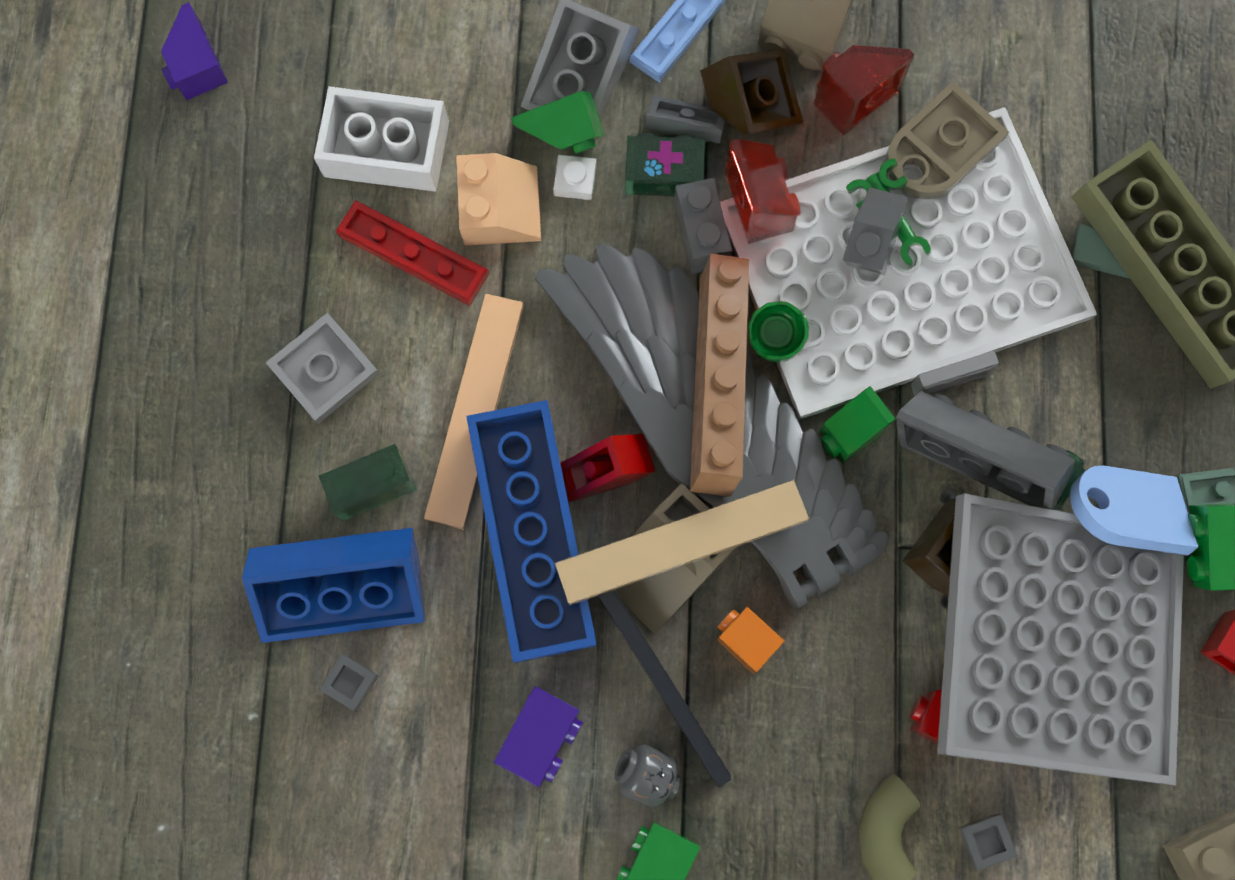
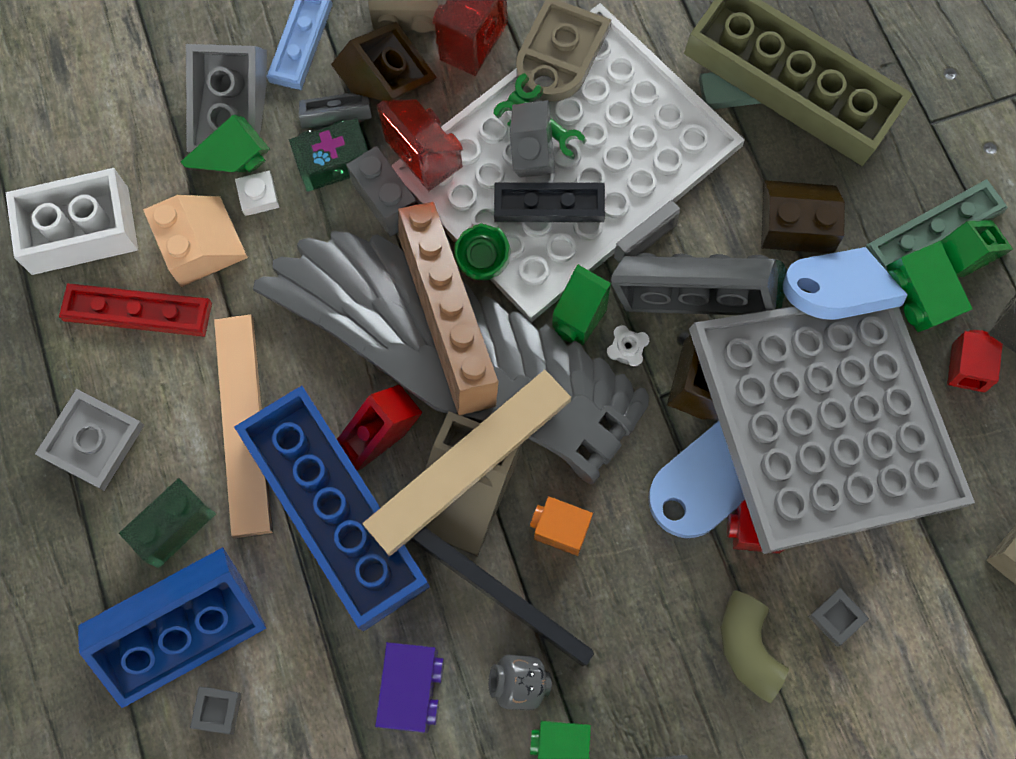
camera: 20 degrees left, 5 degrees down
none -> black plate [494,182,605,222]
none -> white plate [607,325,649,367]
none -> light blue tile [648,421,745,538]
none -> dark brown slope [761,180,845,254]

